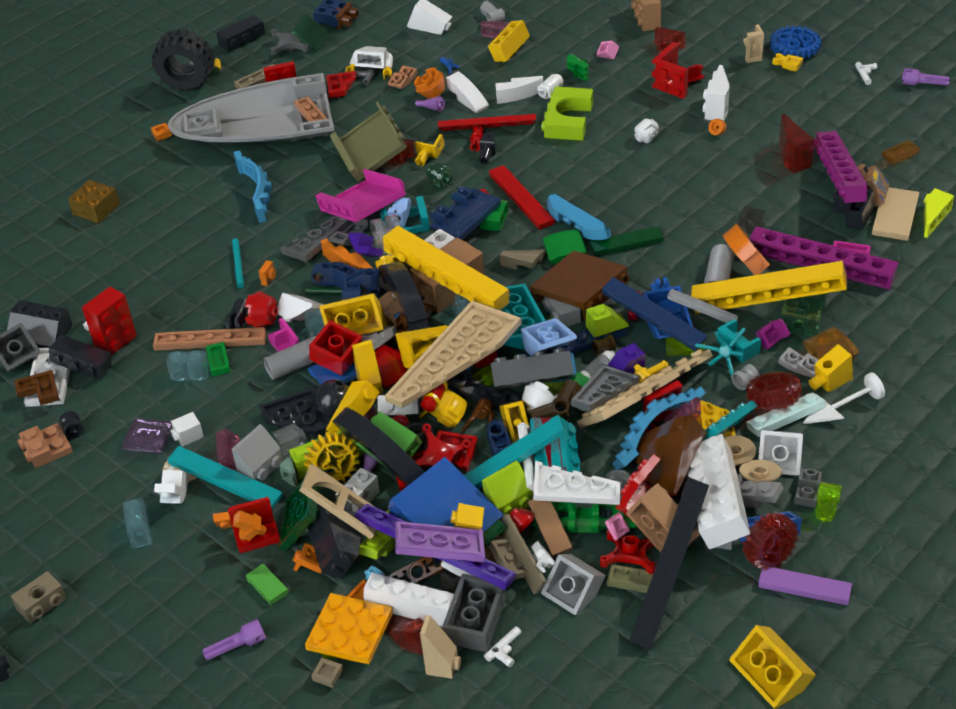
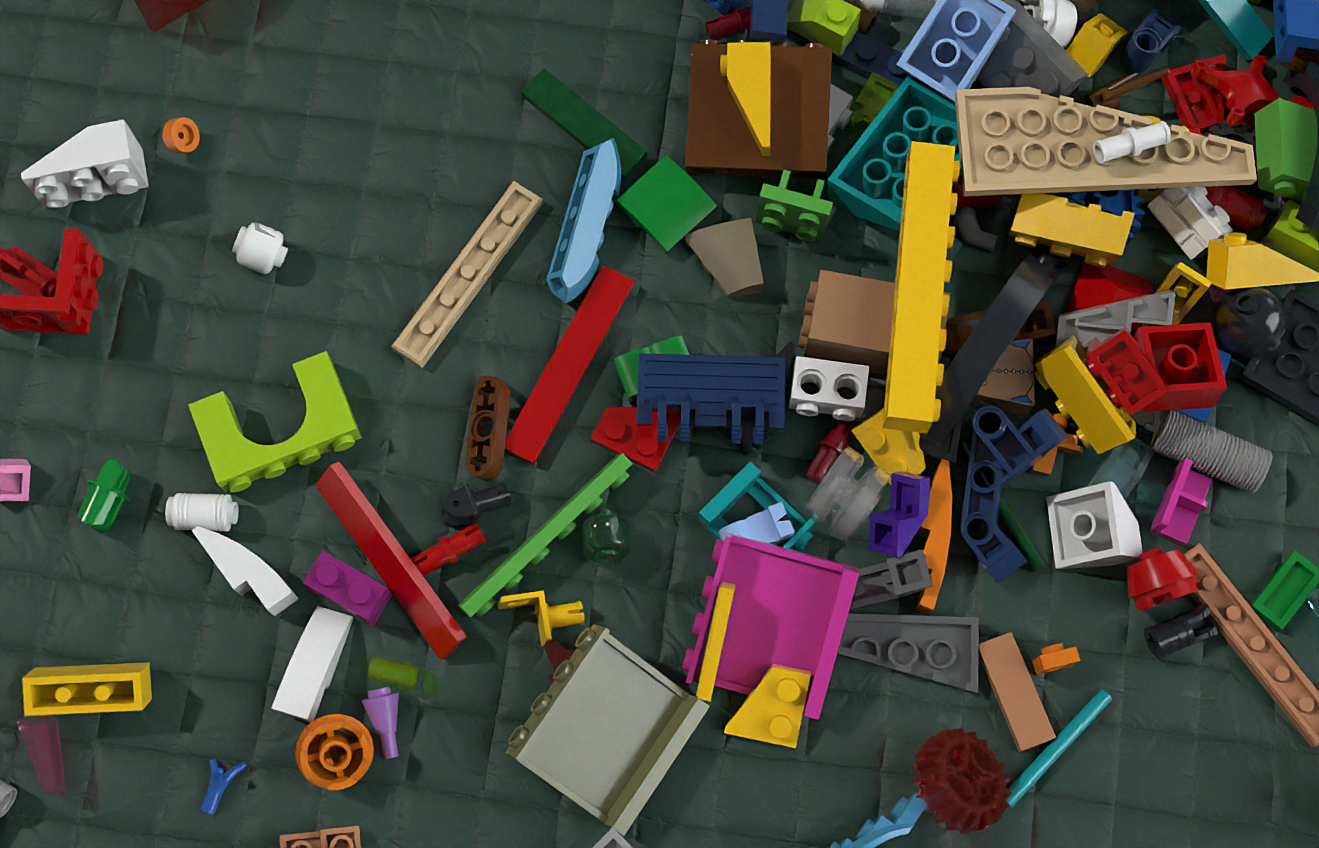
camera: 130 degrees left, 30 degrees up
none -> magenta brick [302,550,392,627]
none -> clear neon green pin [368,656,419,691]
none -> tan tile [391,181,543,369]
none -> bright green plate [457,453,633,617]
none -> reddish brown beam [466,375,511,481]
none -> yellow tile [696,581,736,701]
none -> yellow slope [720,42,771,156]
none -> yellow wing [724,664,811,748]
none -> bright green plate [755,170,833,242]
none -> clear red gear [911,728,1012,834]
none -> nougat tile [978,632,1056,752]
none -> red bracket [1085,327,1169,416]
none -> white pin [1093,121,1171,164]

